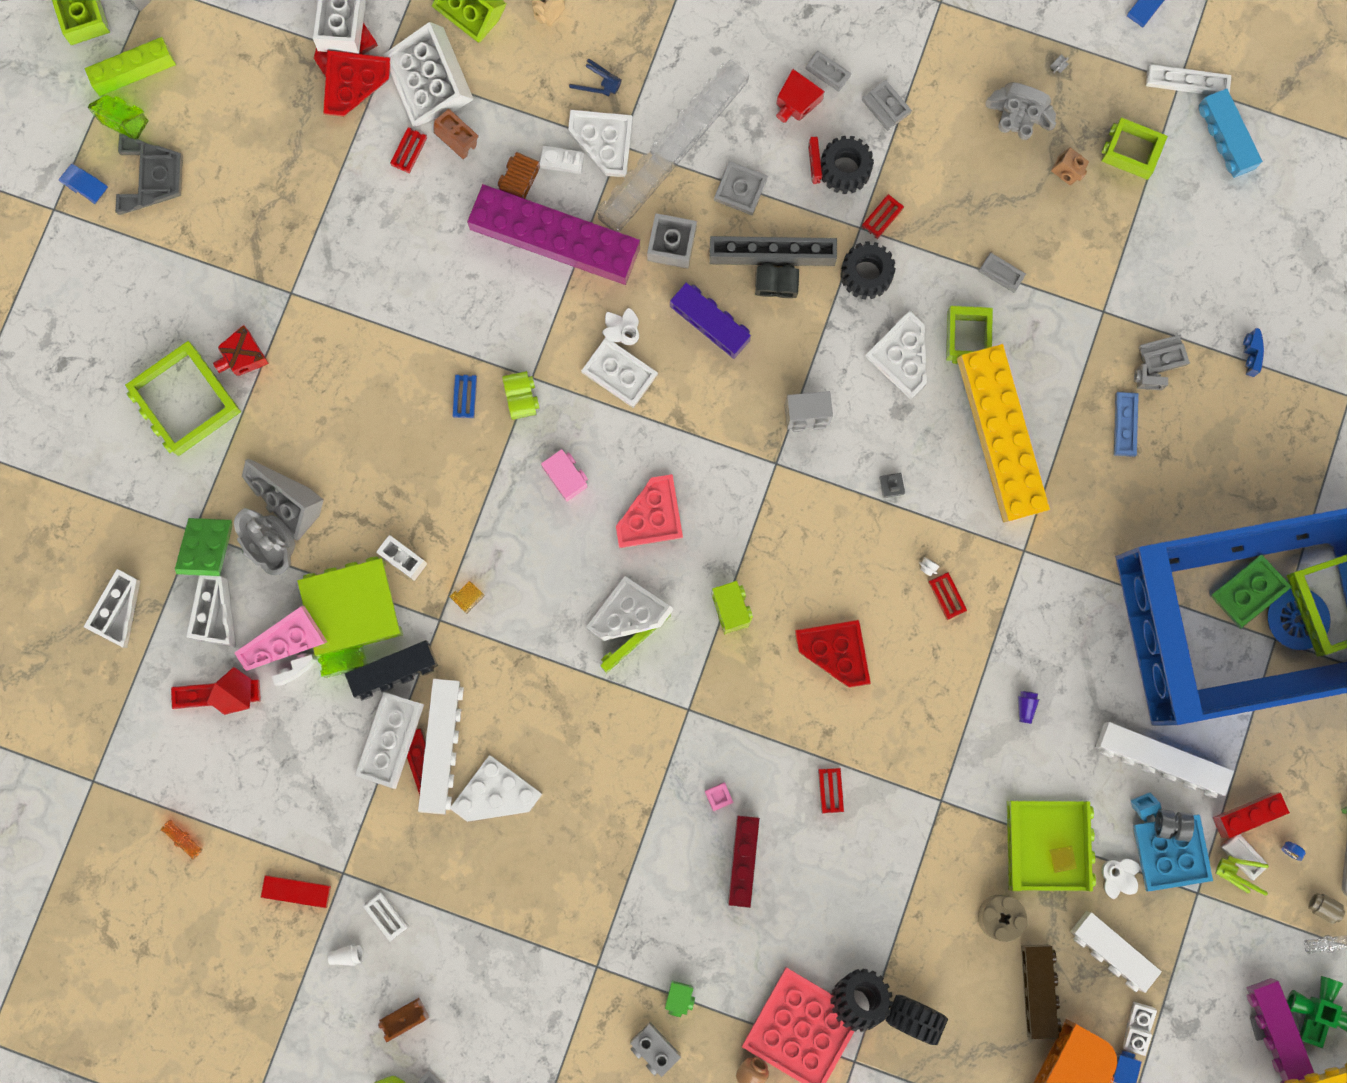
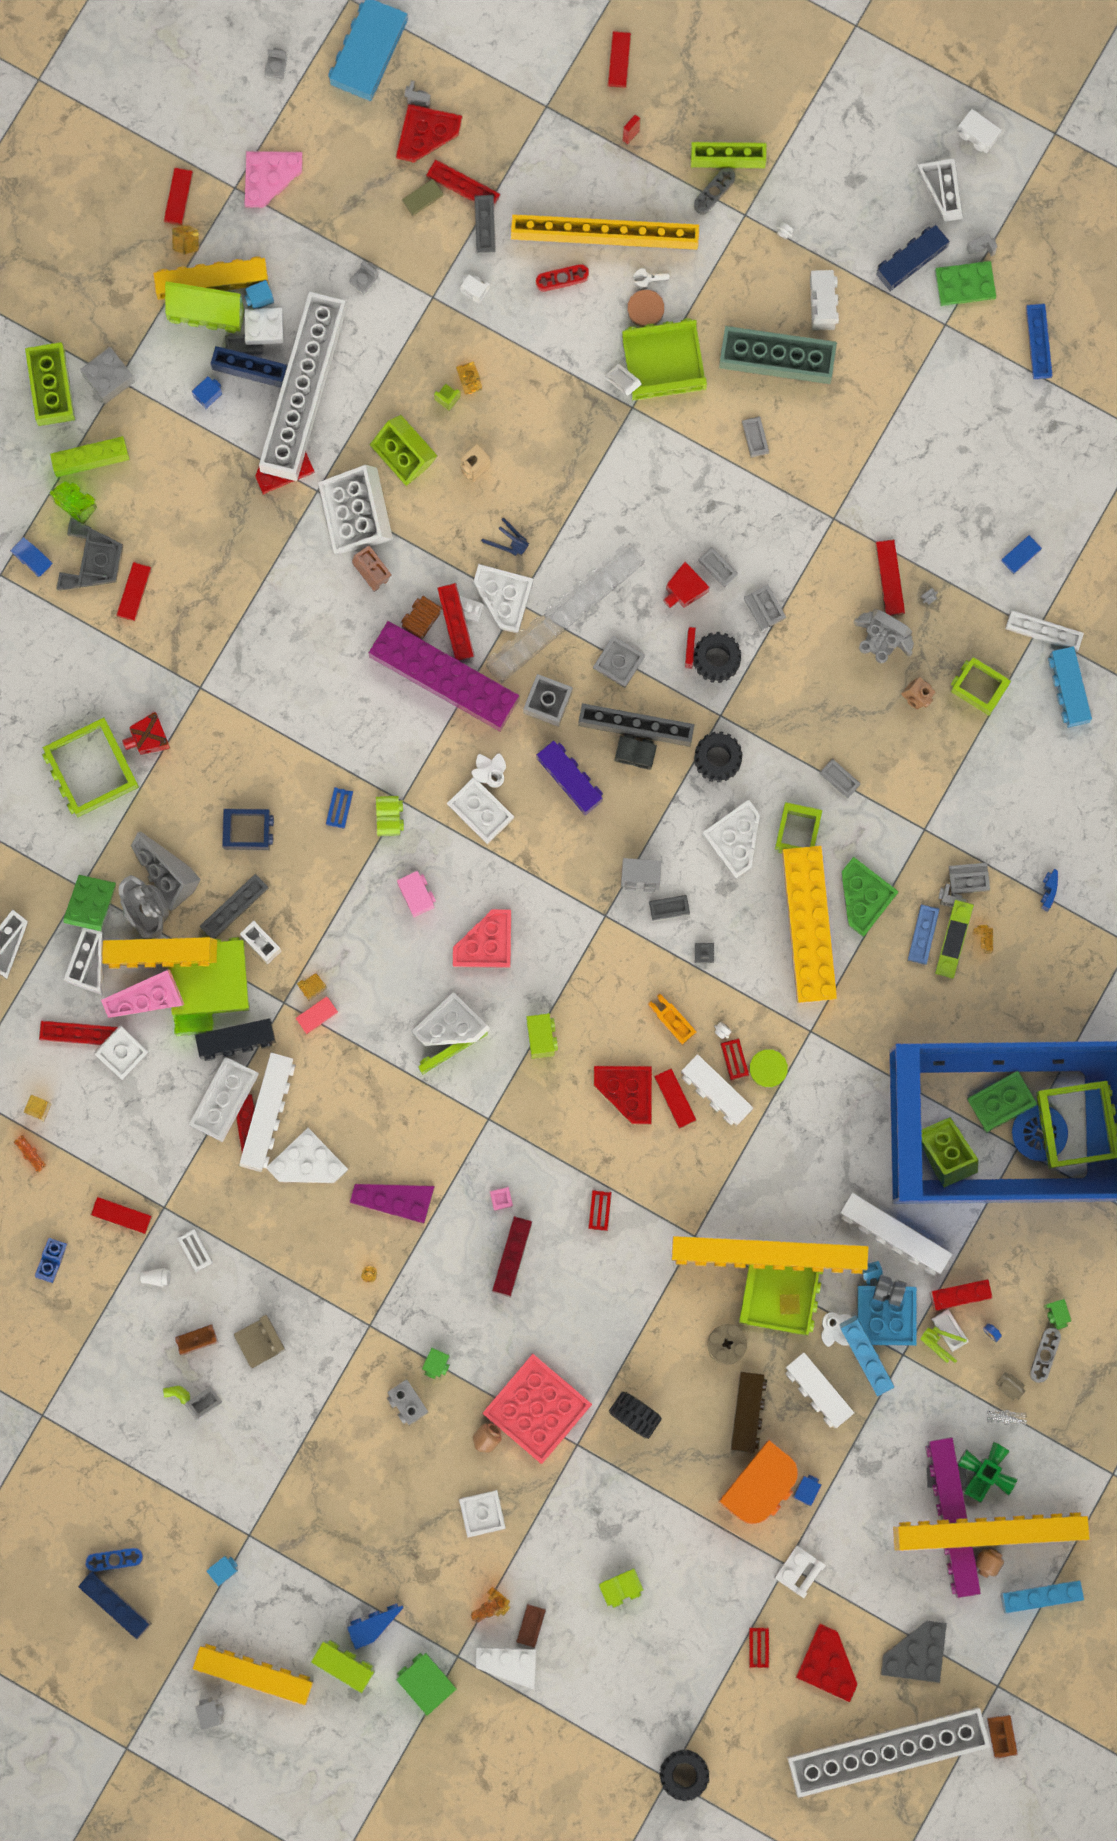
camera: 10 degrees right, 0 degrees up
red slope [207,667,252,715] -> none
white slope [272,652,317,686] -> none
red plate [323,50,390,117] -> none
red tile [390,127,427,174] -> none
black tyre [830,969,893,1032] -> none
red tile [861,194,904,240] -> none
dark purple cone [1018,691,1040,724] -> none
white slope [1123,1002,1157,1056] -> none
none -> clear yellow panel [23,1095,51,1122]
none -> blue slope [35,1238,67,1283]
none -> white tile [94,1025,148,1080]
none -> yellow brick [102,937,217,969]
none -> red tile [116,562,152,622]
none -> dark grey plate [200,874,269,939]
none -> dark blue window [222,809,274,850]
none -> dark tan bracket [234,1315,286,1368]
none -> coral tile [296,996,338,1034]
none -> magenta wing [350,1184,435,1224]
none -> clear yellow hinge [361,1265,377,1282]
none -> red tile [437,583,475,661]
none -> light orange hinge [648,994,697,1045]
none -> dark grey tile [649,895,690,921]
none -> red tile [654,1068,697,1129]
none -> yellow brick [671,1236,868,1274]
none -> white brick [681,1054,753,1126]
none -> lime tile [749,1049,788,1088]
none -> dark azure brick [839,1315,895,1397]
none -> bright green plate [841,857,899,938]
none -> red tile [875,539,905,616]
none -> lime slope [921,1117,979,1187]
none -> plate [935,899,974,979]
none -> clear yellow bracket [972,925,993,954]

